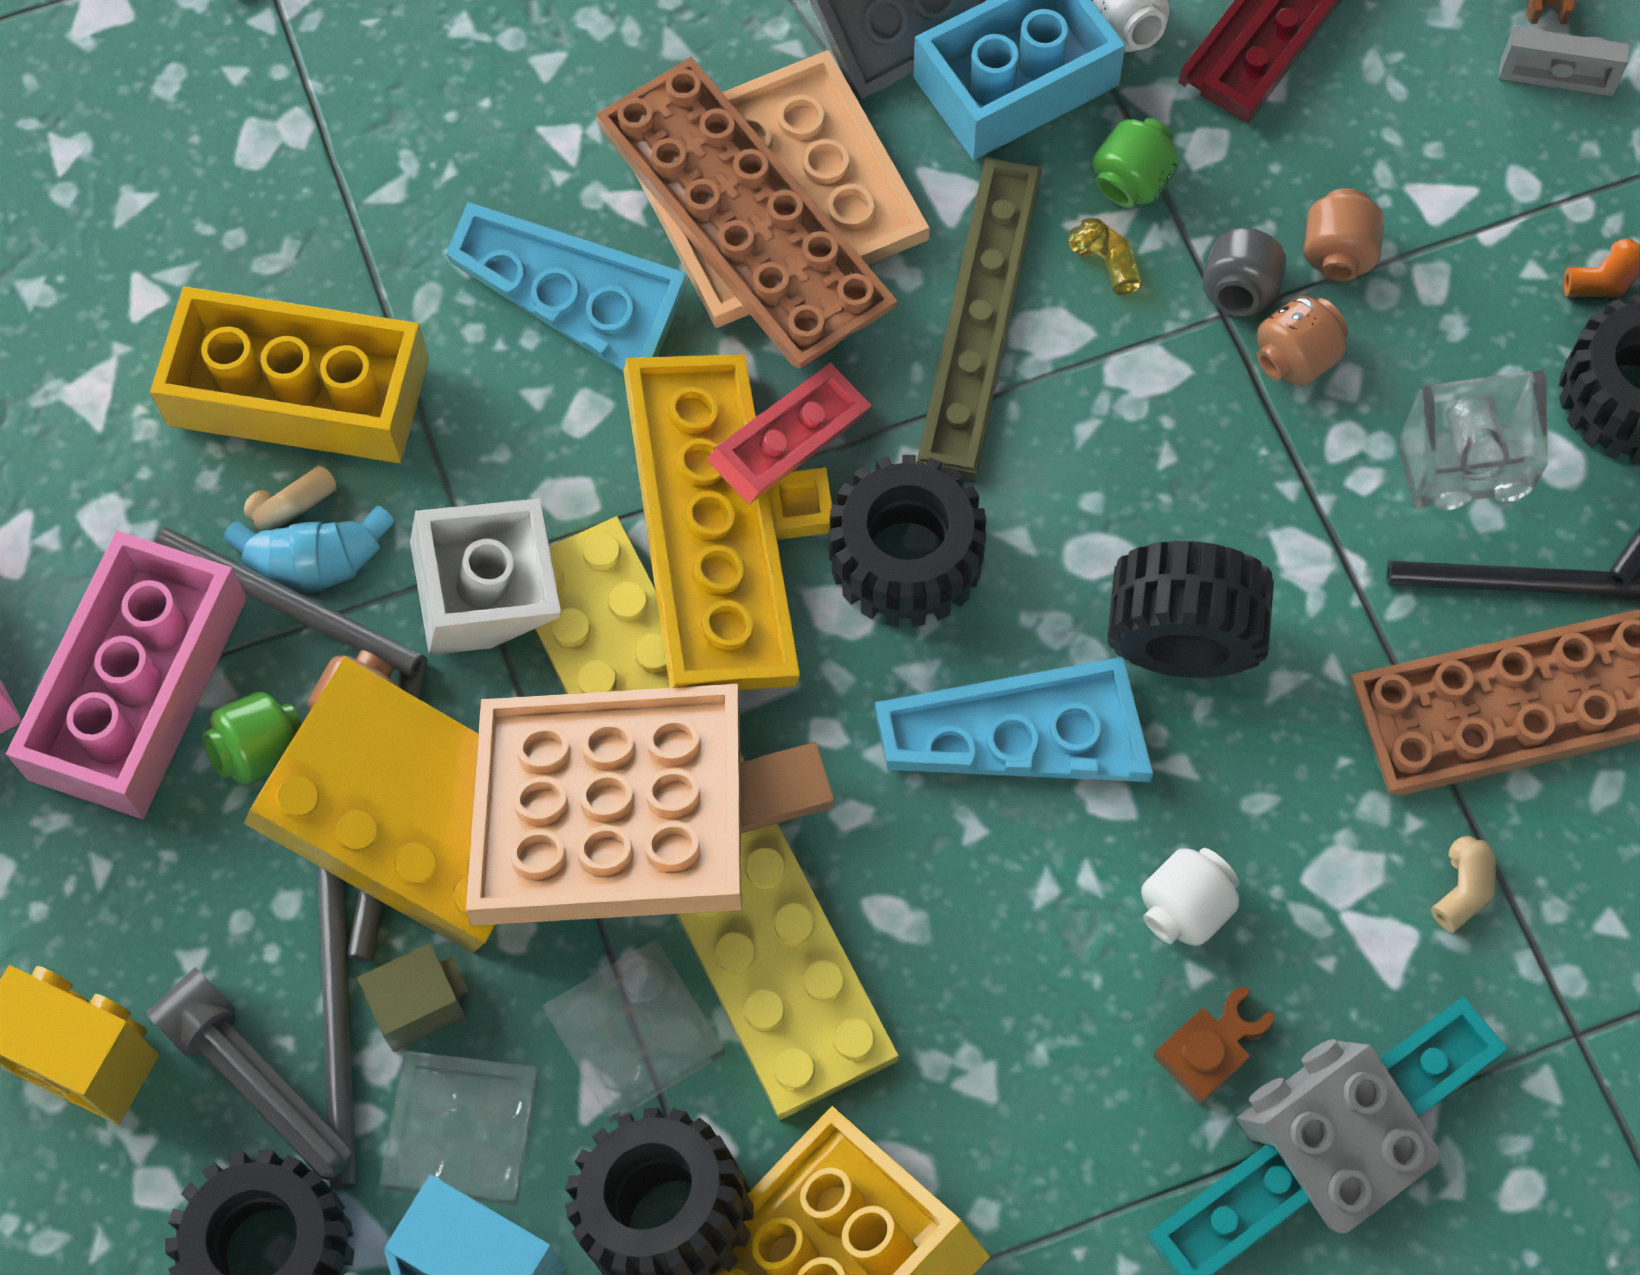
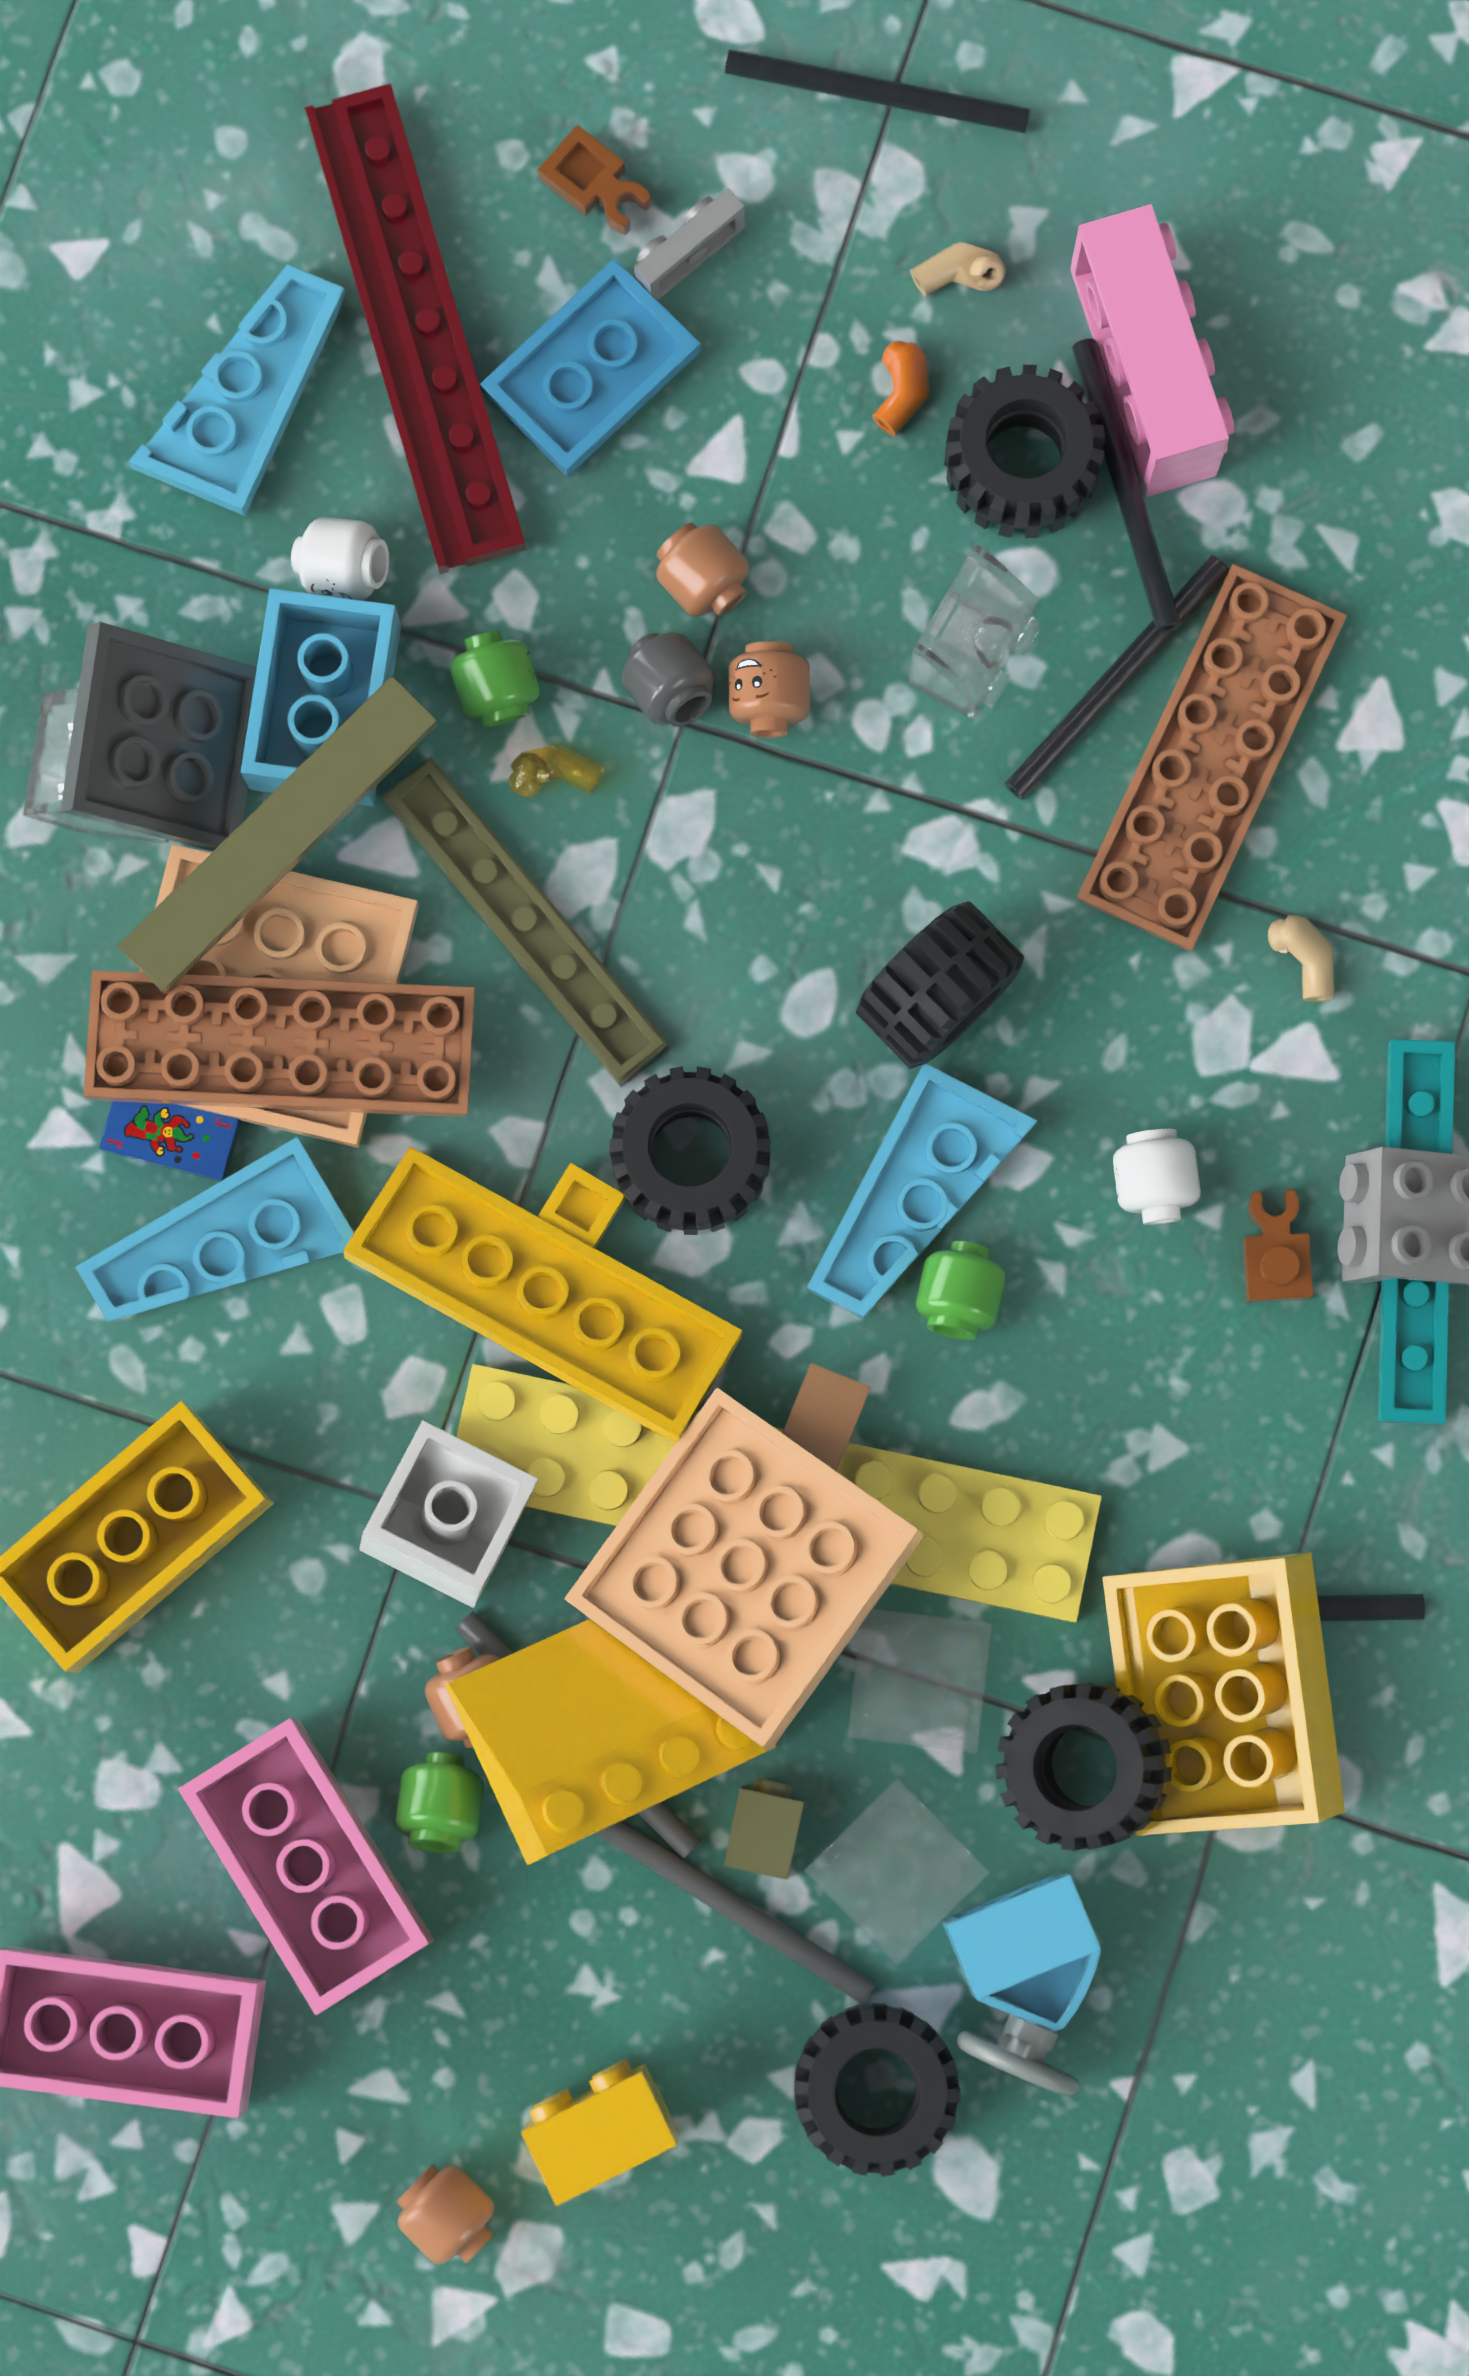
camera: 50 degrees left, 15 degrees up
dark grey axle [144,967,353,1180] -> none
dark grey piece [155,527,425,678] -> none
medium azure piece [224,505,395,593] -> none
tan arm [244,466,336,531] -> none
coral plate [707,363,872,505] -> none
none -> blue tile [99,1101,241,1182]
none -> olive tile [117,676,439,994]
none -> dark azure plate [480,258,701,477]
none -> bright green head [916,1241,1005,1340]

